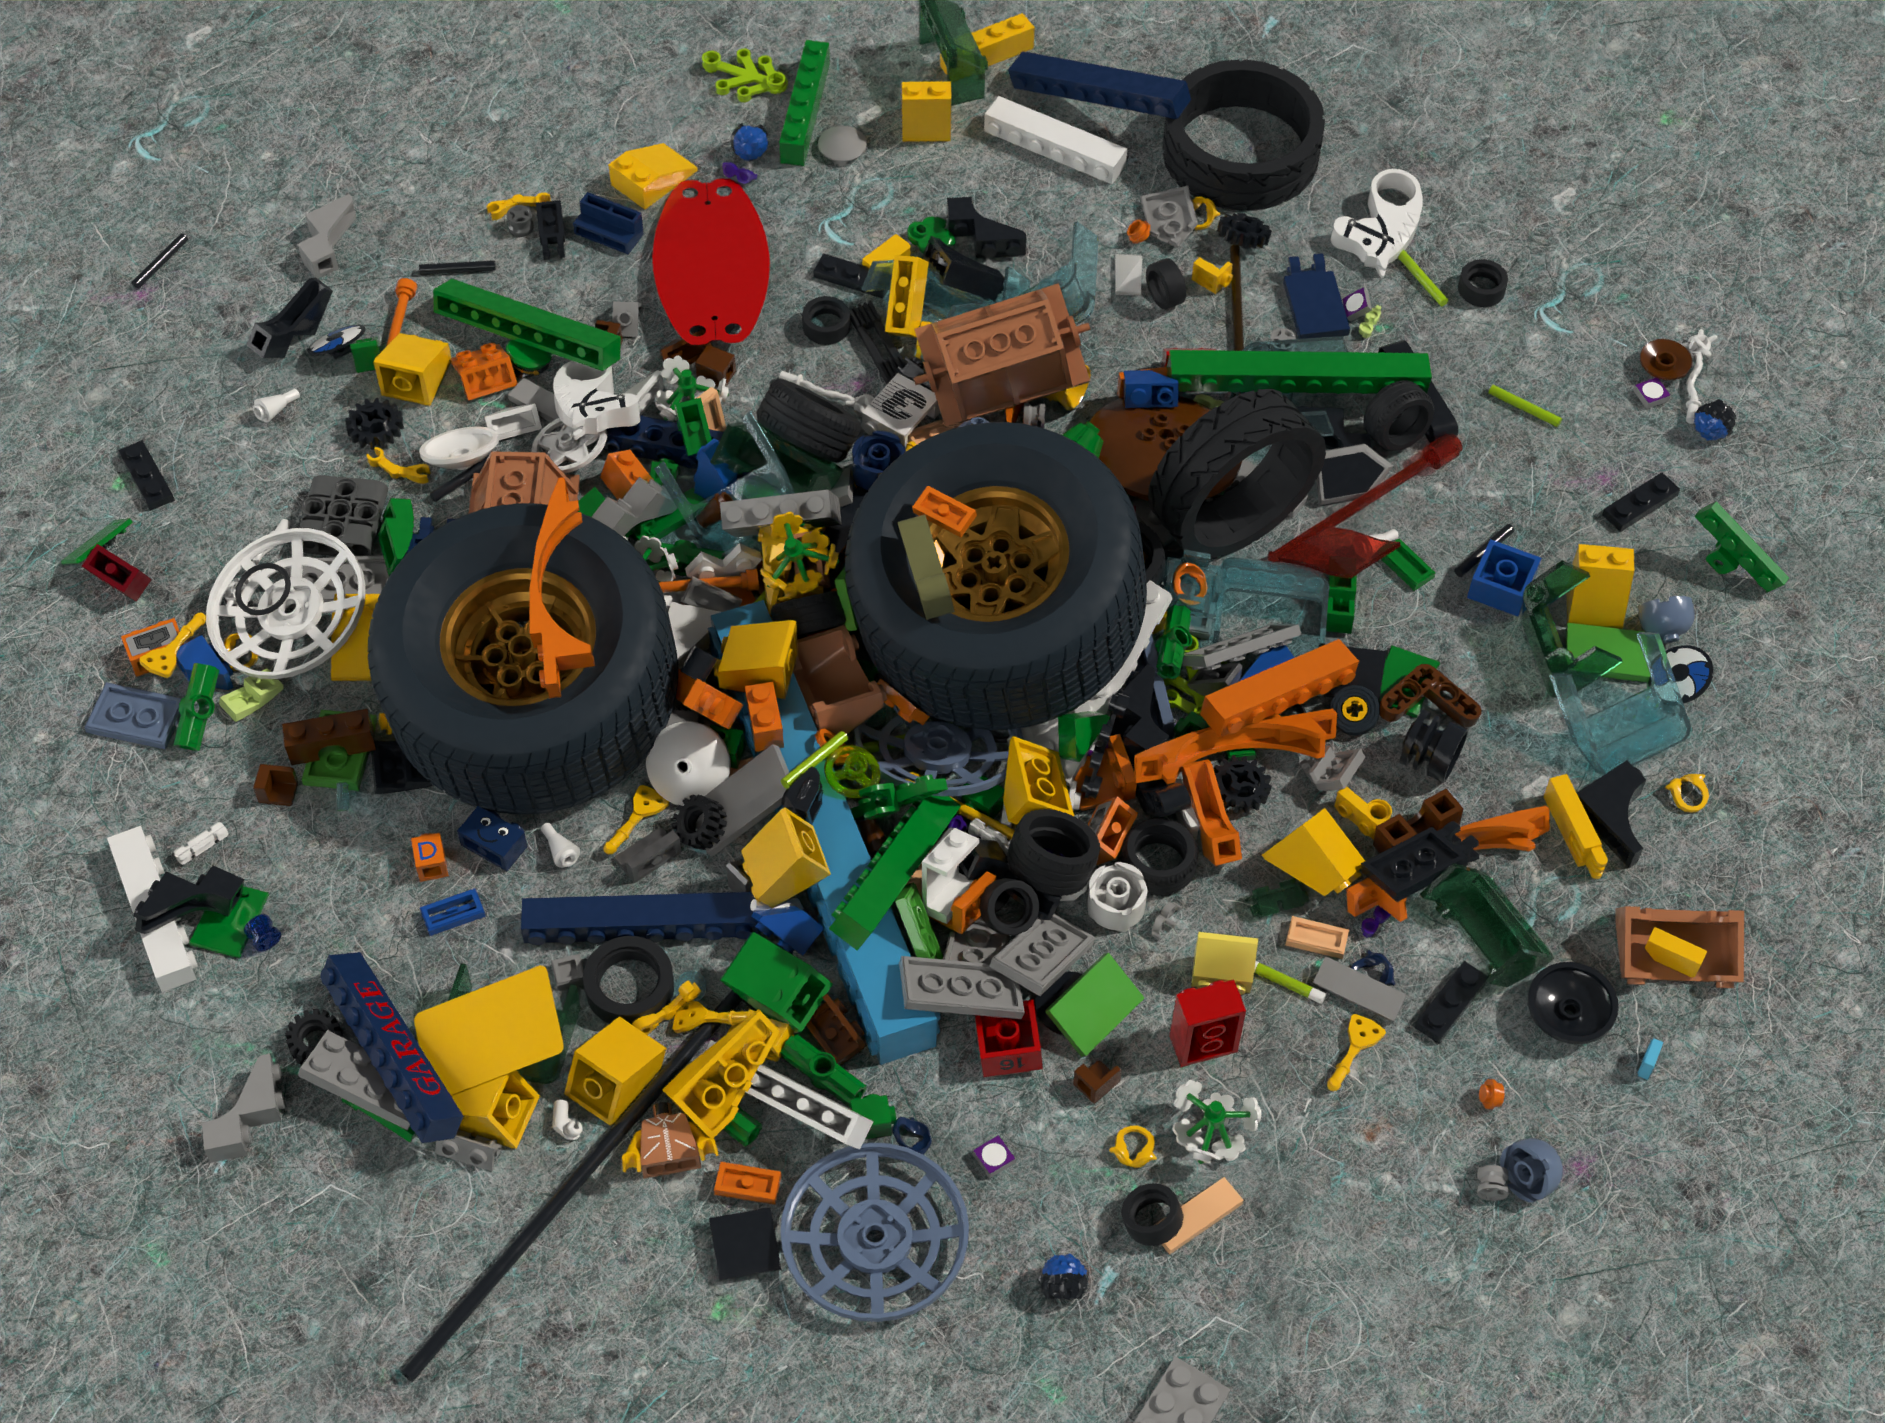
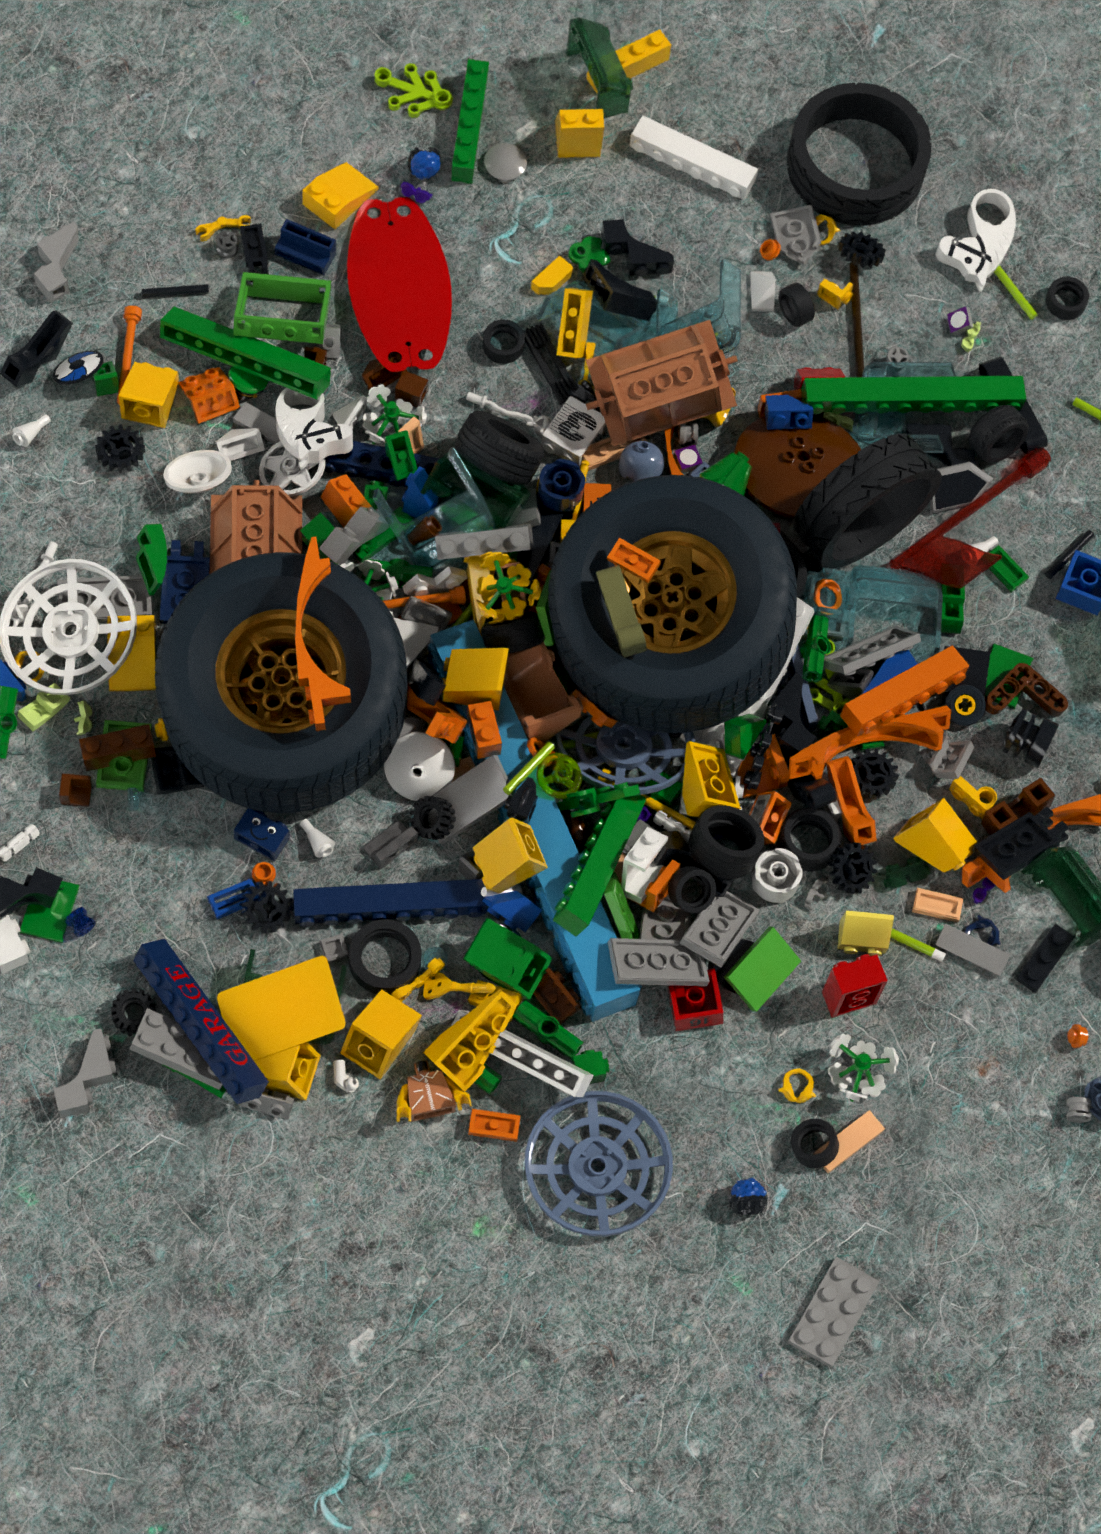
camera: 10 degrees left, 10 degrees up
black tyre [235,563,291,616] -> none
dark grey connector [299,475,388,556] -> none
yellow piece [366,447,431,484] -> none
black piece [401,990,742,1382] -> none
orange brick [411,833,449,882] -> none
black bar [430,455,489,502] -> none
yellow piece [603,785,669,855] -> none
black slope [709,1207,781,1281] -> none
black plate [813,253,892,299] -> none
dark blue piece [893,1117,932,1155] -> none
tile [973,1135,1015,1178] -> none
dark blue brick [1008,51,1191,119] -> none
reddish brown panel [1073,1061,1122,1104] -> none
dark blue tile [1283,253,1350,341] -> none
yellow piece [1327,1014,1386,1092] -> none
none -> yellowish green piece [74,700,92,735]
none -> bright green window [233,272,331,344]
none -> black gear [240,881,293,933]
none -> orange plate [252,862,276,886]
none -> black gear [829,842,878,894]

